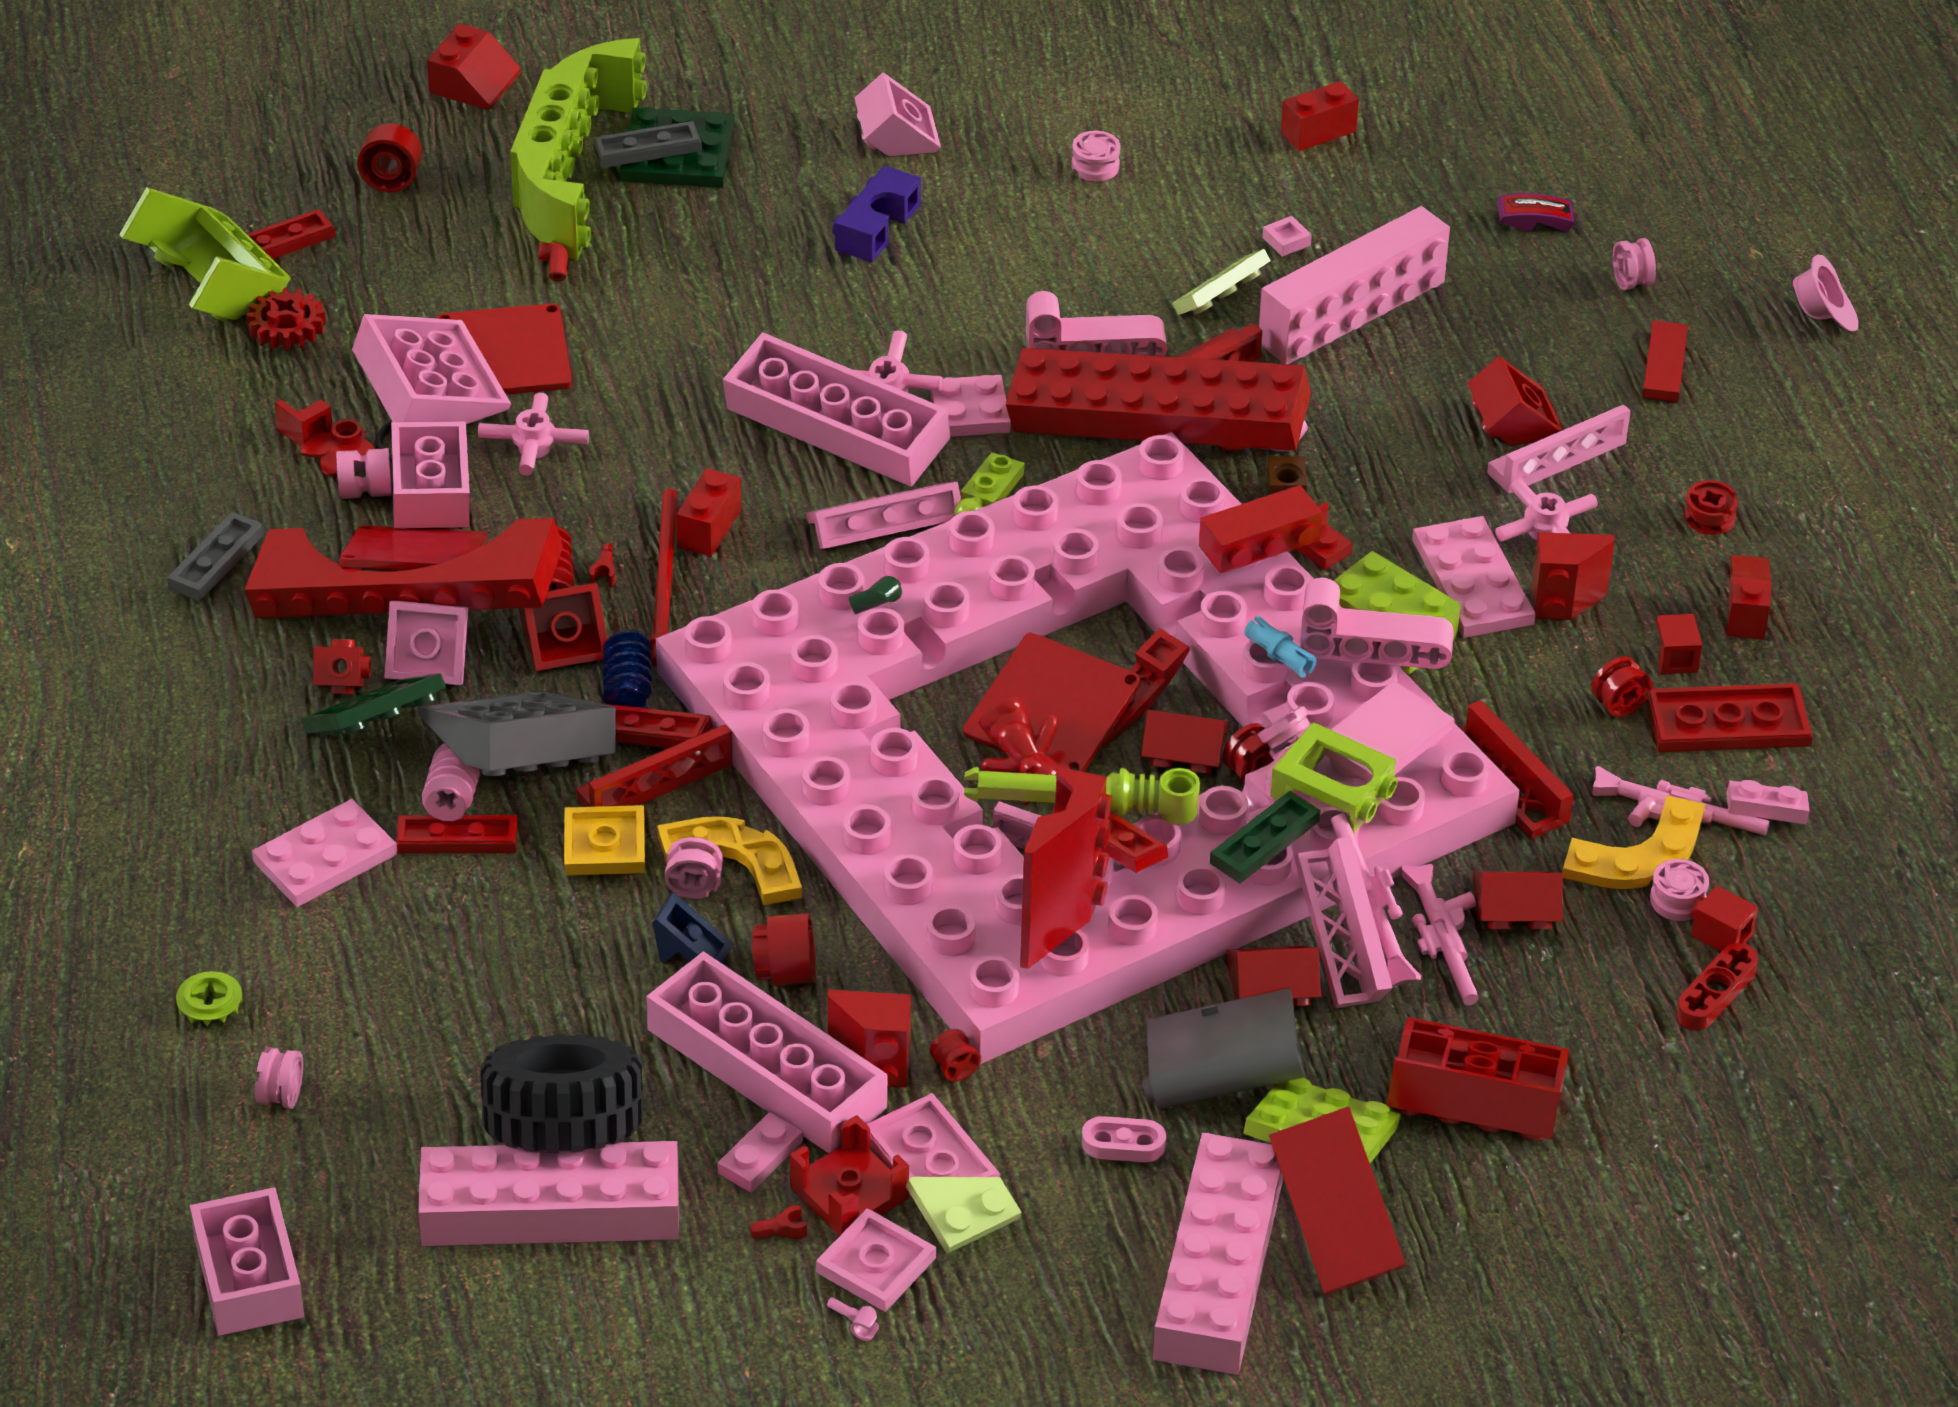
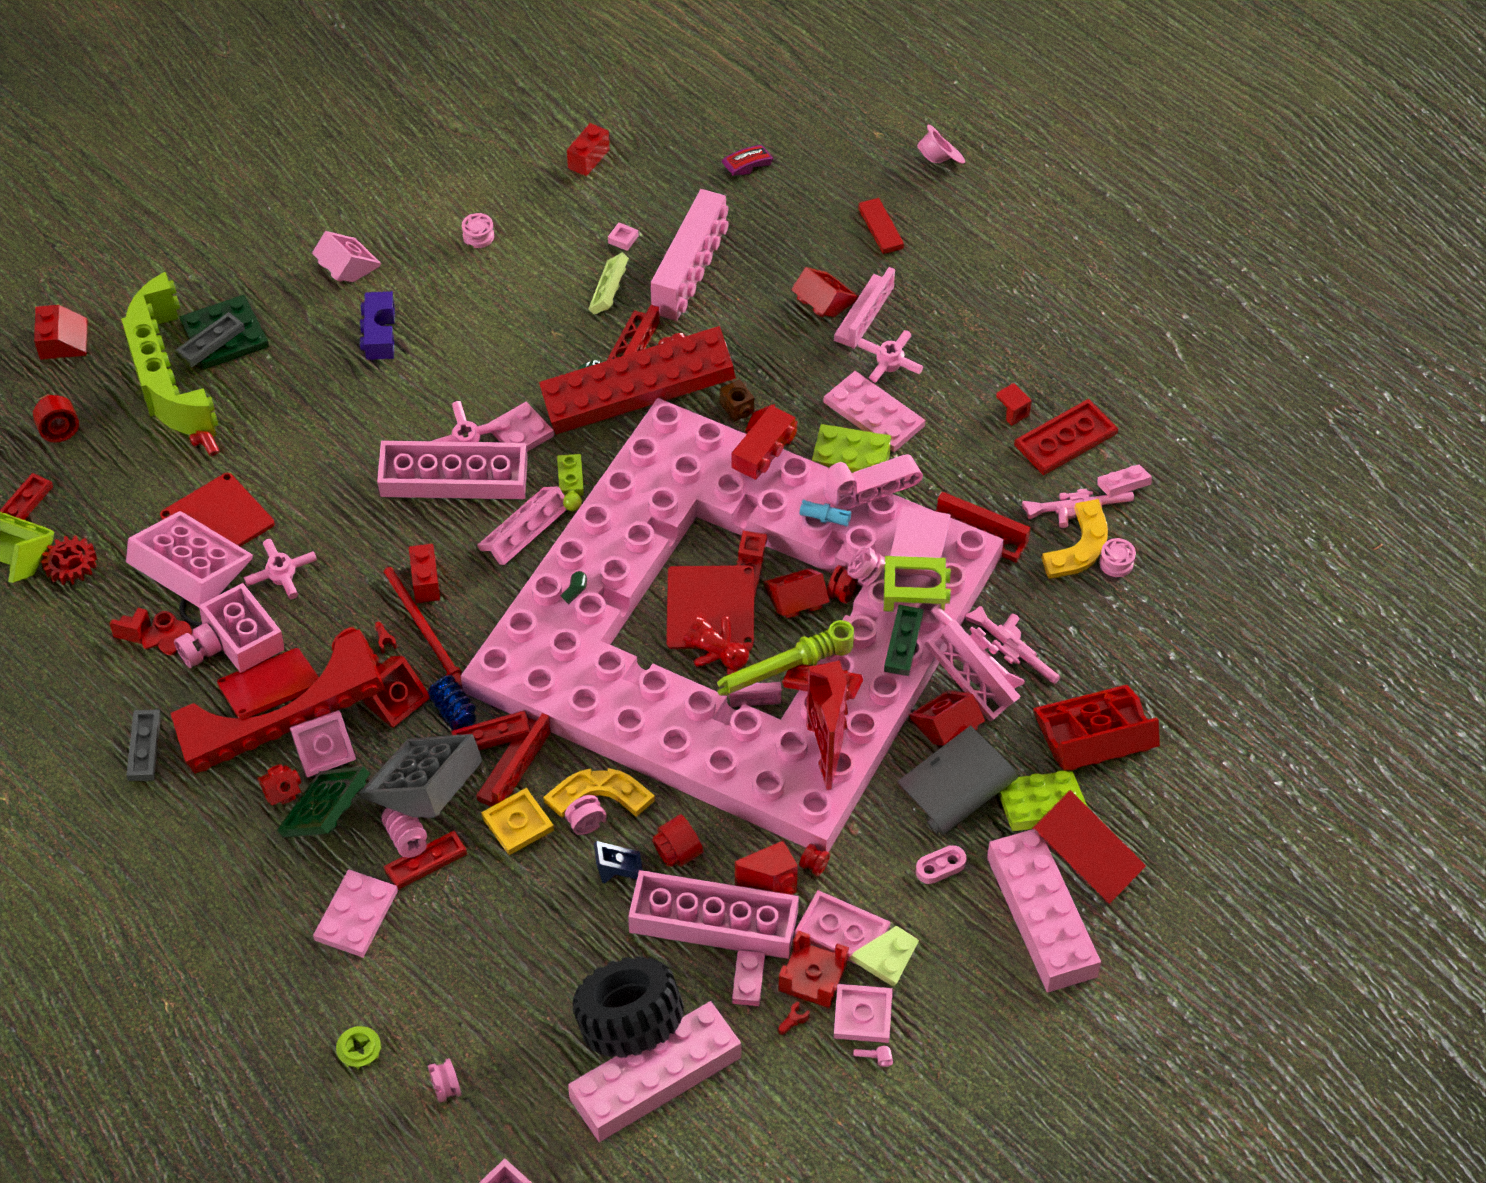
camera: 30 degrees left, 10 degrees up
bright pink beam [1025,291,1168,357] -> none
red slope [1473,871,1563,929] -> none
red slope [1531,532,1615,620] -> none
red wheel [1591,656,1653,717] -> none
bright pink wheel [1613,238,1656,290] -> none
red beam [1676,943,1758,1030] -> none
red wheel [1684,480,1738,535] -> none
red brick [1691,885,1758,951] -> none
red slope [1727,555,1771,640] -> none

